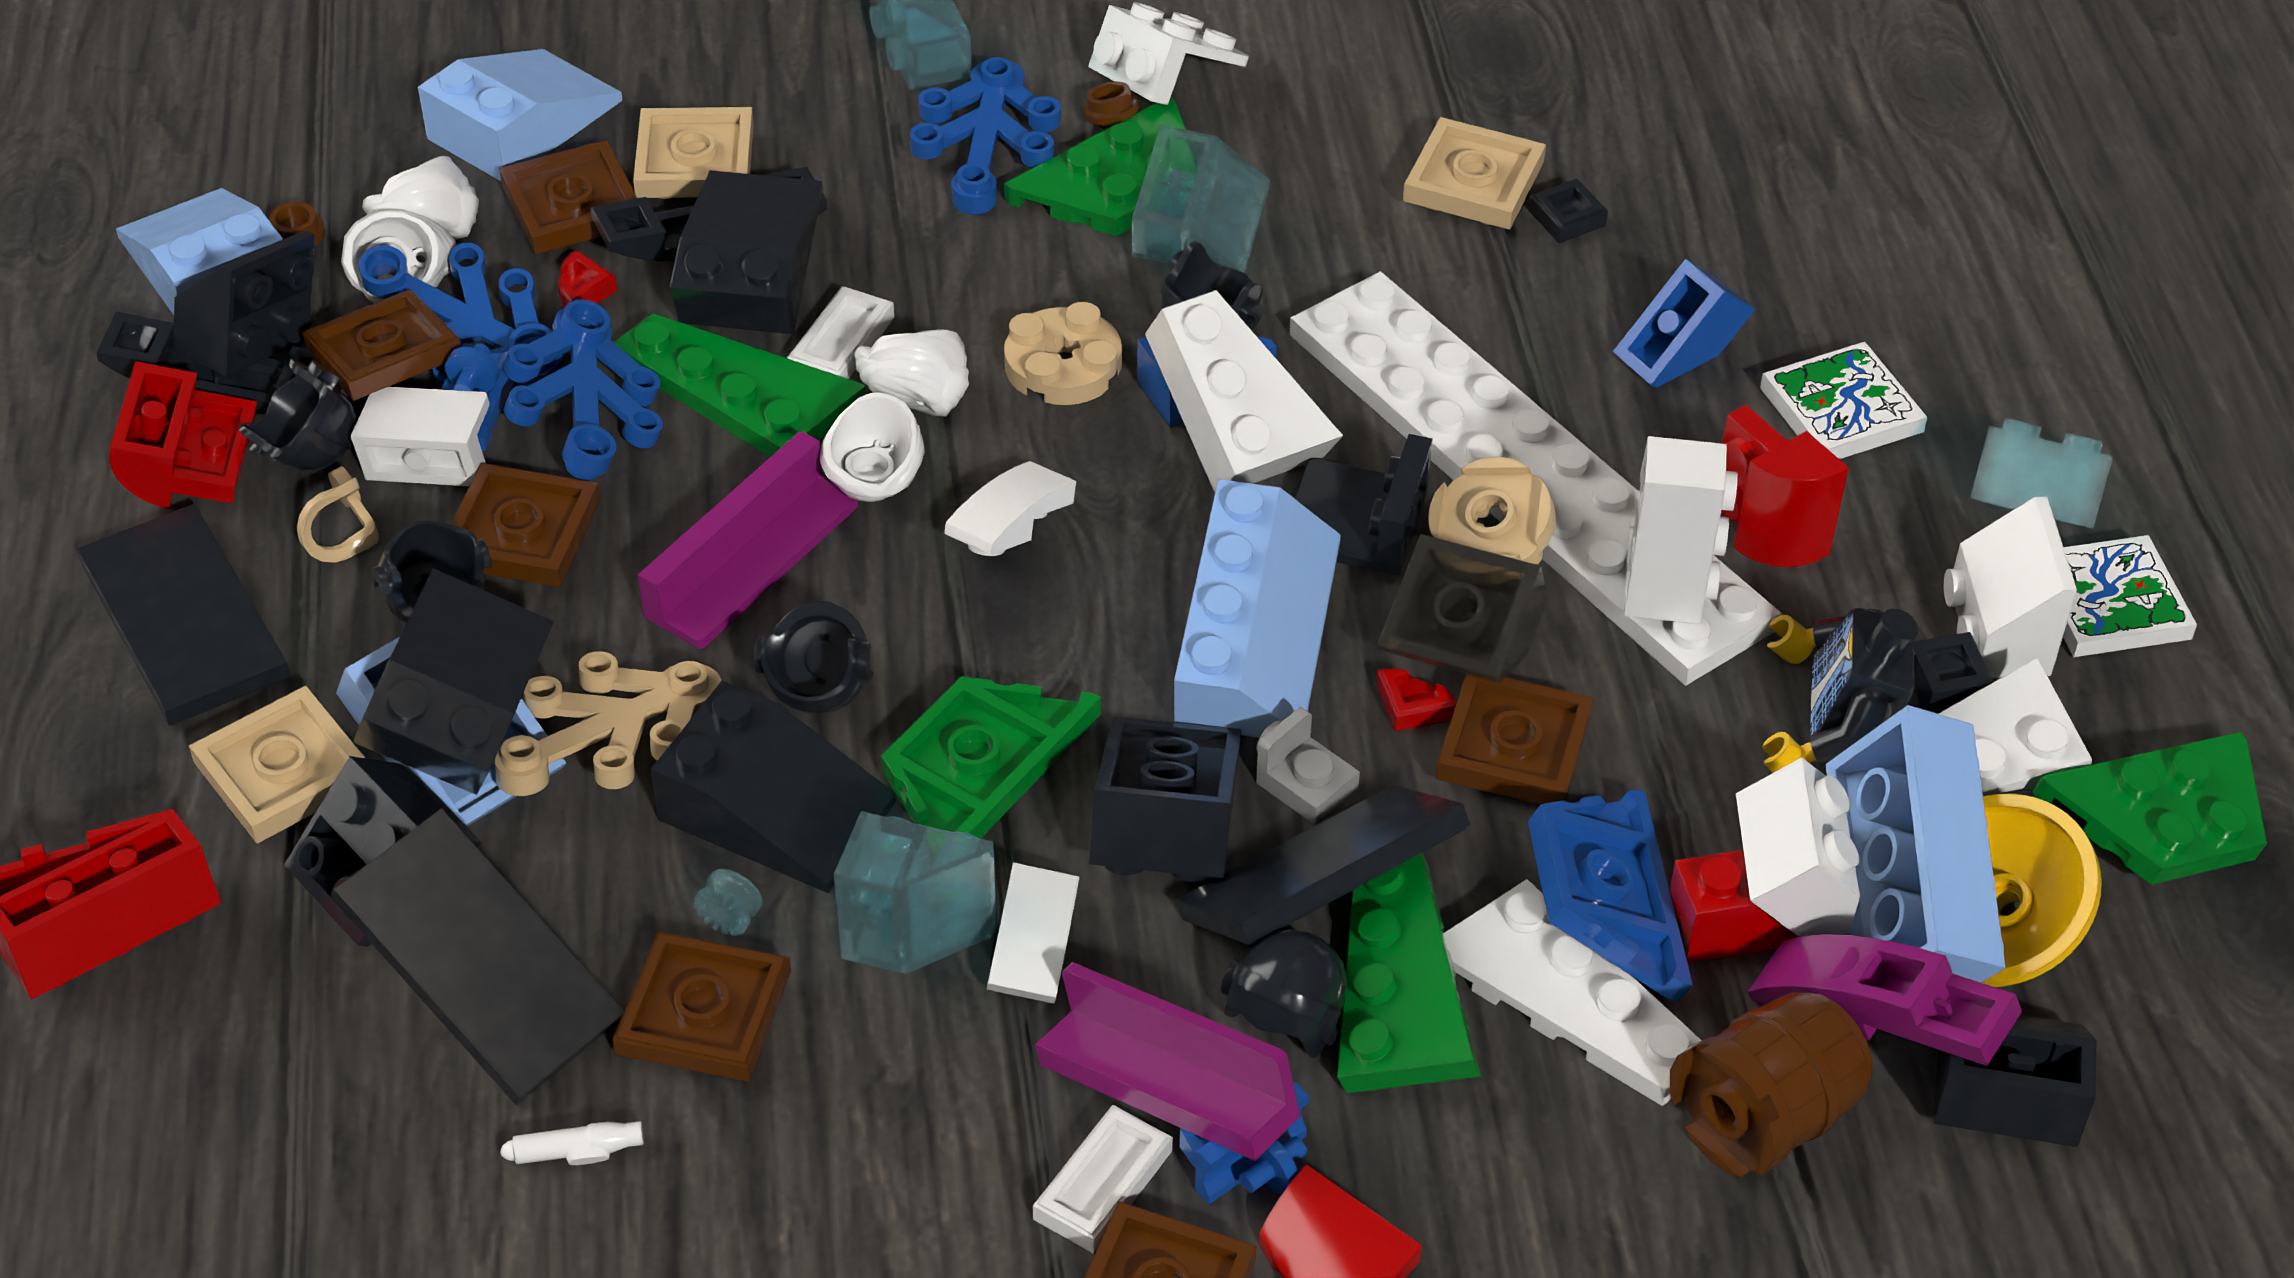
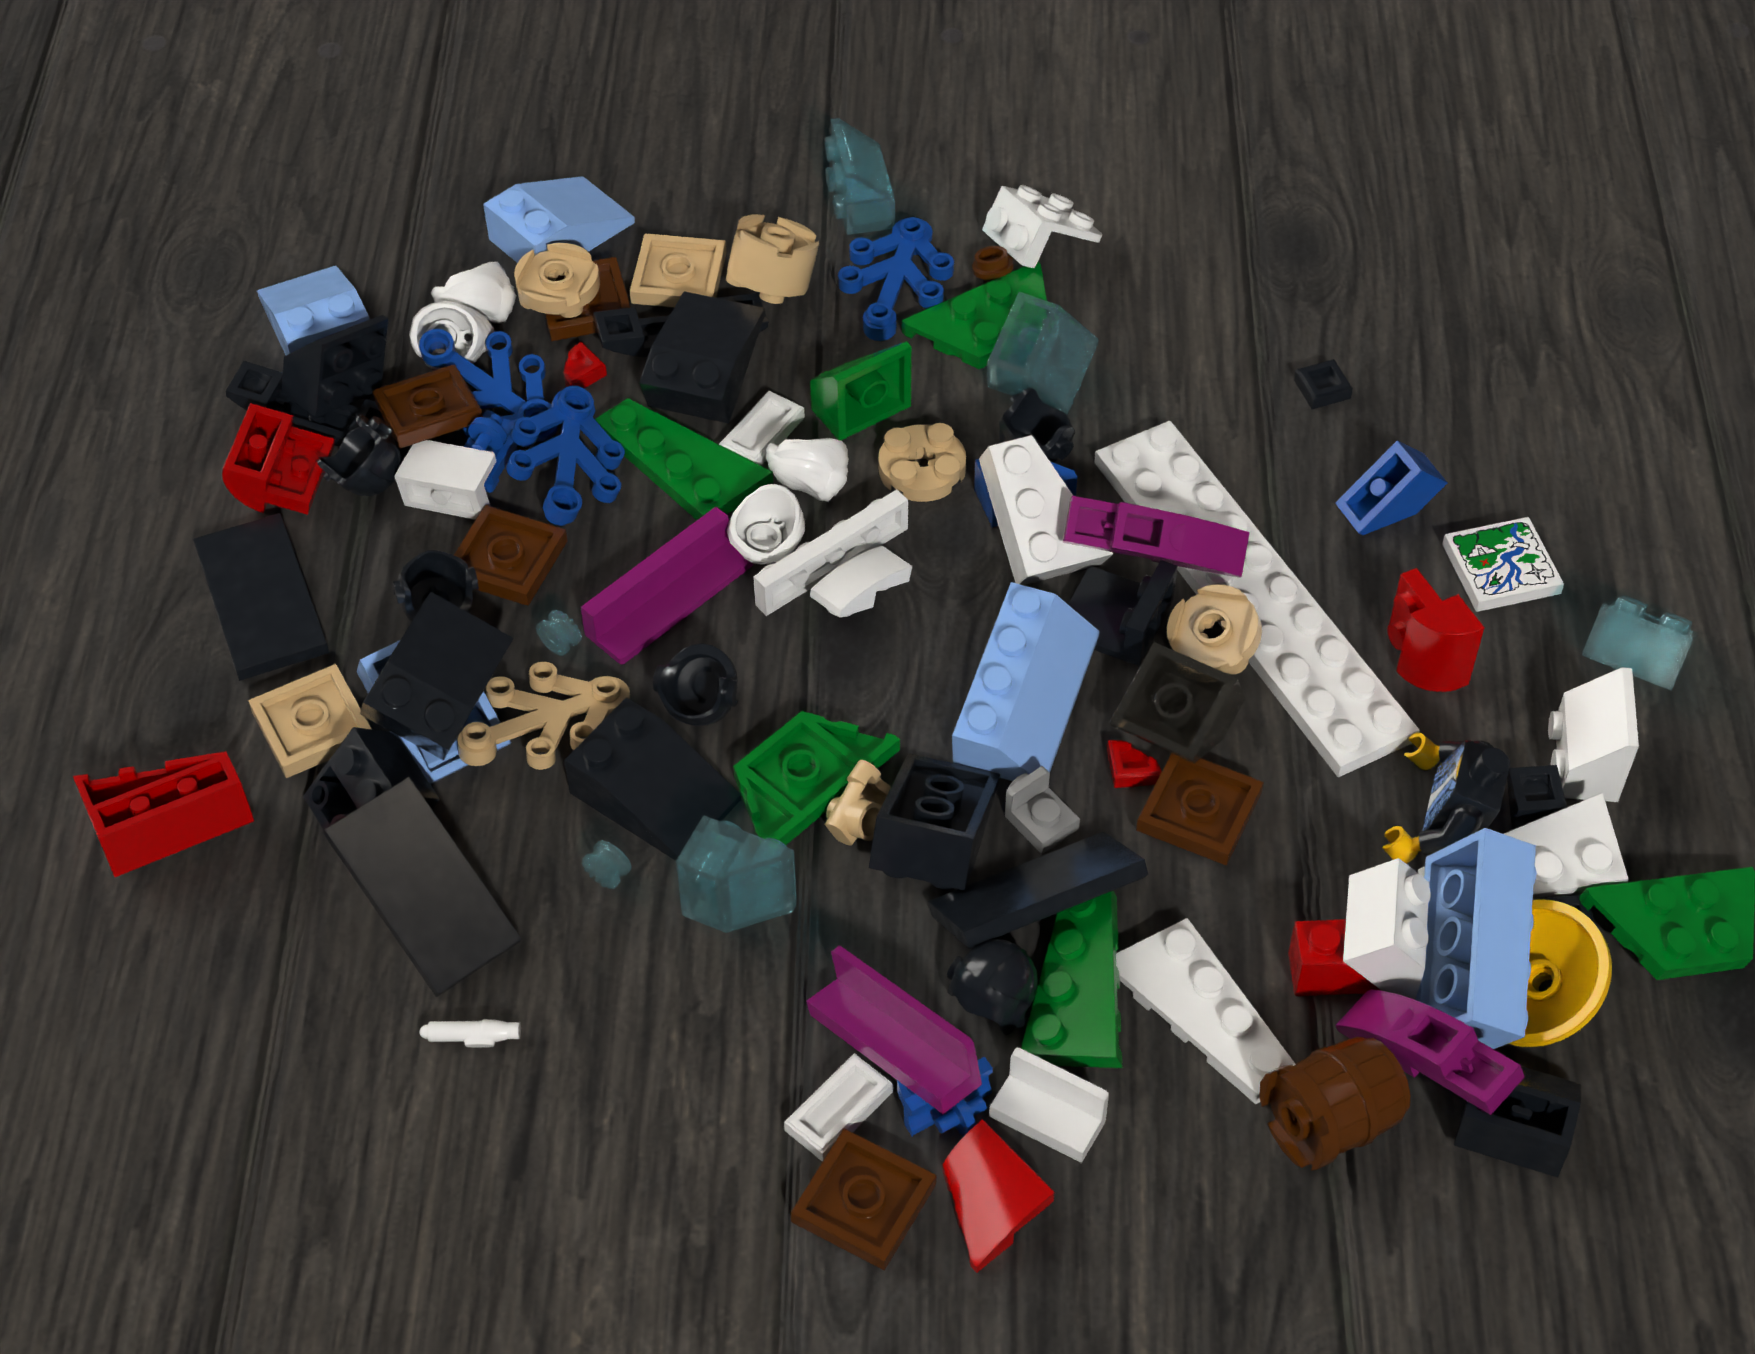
camera: 10 degrees right, 5 degrees up
reddish brown plate [269,201,325,247] -> none
tan piece [297,466,379,563] -> none
reddish brown plate [613,931,791,1082] -> none
white slope [987,863,1079,1004] -> none
tan plate [1403,117,1546,230] -> none
blue wing [1528,789,1693,1003] -> none
white wedge [1624,436,1738,624] -> none
tile [2063,535,2197,657] -> none
none -> tan plate [514,243,600,318]
none -> clear light blue bush [536,609,582,656]
none -> tan brick [726,214,819,304]
none -> white plate [753,489,908,616]
none -> green slope [810,341,912,440]
none -> tan plate [825,760,891,845]
none -> white panel [989,1047,1109,1163]
none -> magenta slope [1063,496,1250,578]

